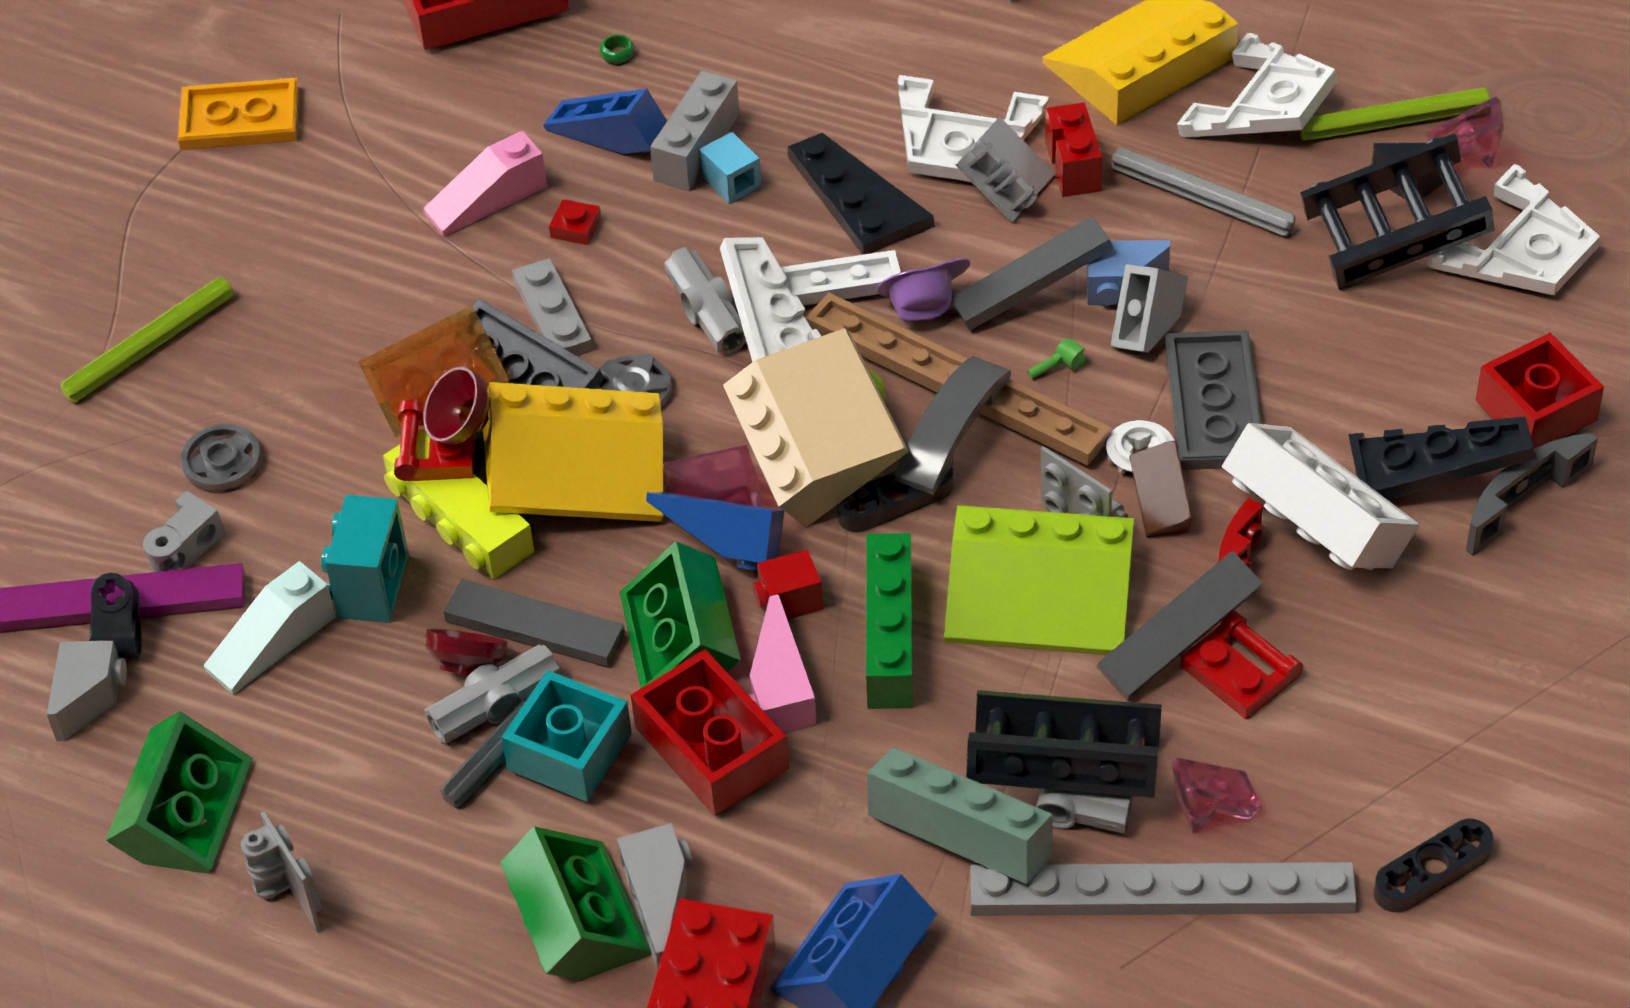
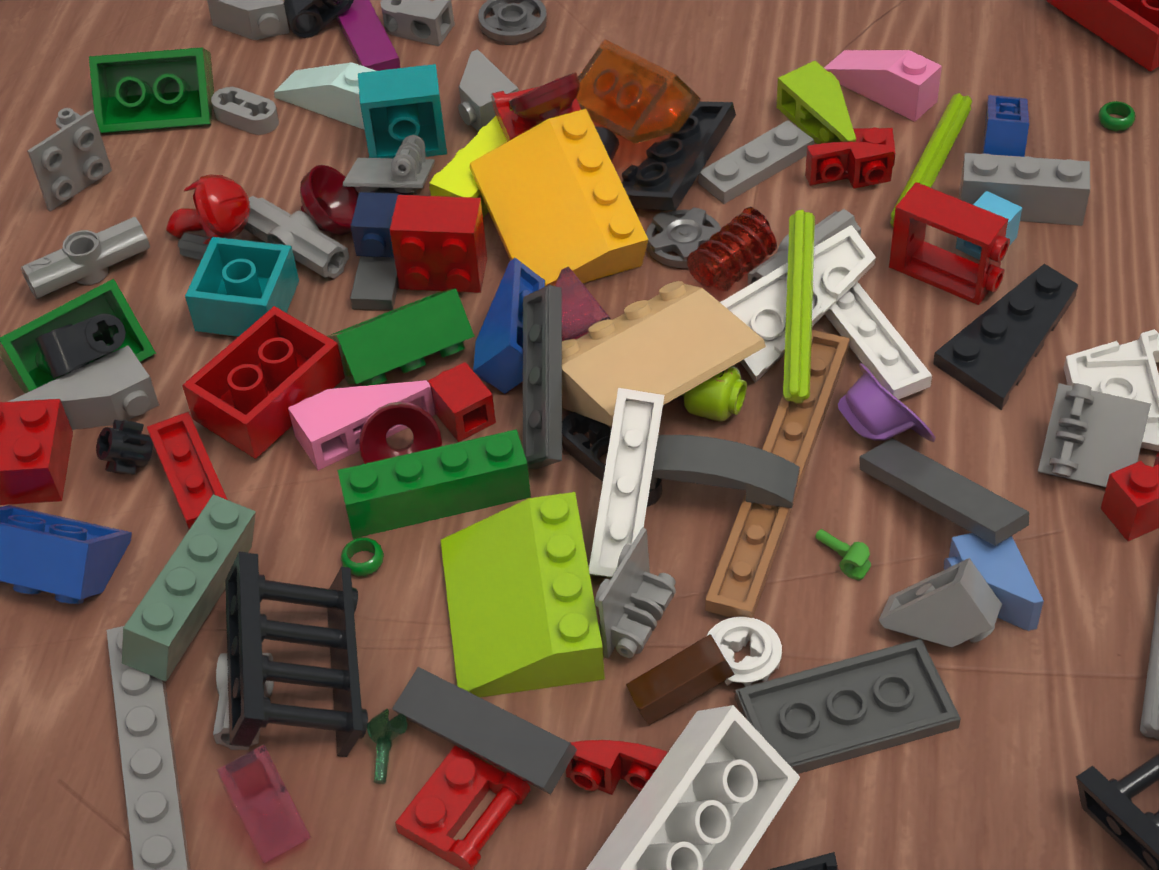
camera: 75 degrees right, 0 degrees up
none -> light grey piece [21,217,150,299]
none -> black piece [35,314,126,379]
none -> black gear [96,420,153,475]
none -> red plate [147,411,228,529]
none -> red piece [166,174,251,244]
none -> light grey beam [211,87,279,135]
none -> green piece [341,537,384,577]
none -> light grey hinge [343,135,435,193]
none -> dark blue brick [351,192,400,258]
none -> dark red piece [359,402,442,464]
none -> clear green hand [367,709,408,784]
none -> red brick [390,195,488,293]
none -> light grey slope [458,49,519,132]
none -> dark grey tile [523,285,562,470]
none -> white plate [589,388,665,578]
none -> clear red piece [687,207,777,292]
none -> lime slope [776,61,856,144]
none -> lime axle [783,210,815,404]
none -> red slope [805,142,894,189]
none -> red window [889,182,1010,305]
none -> lime axle [890,93,972,227]

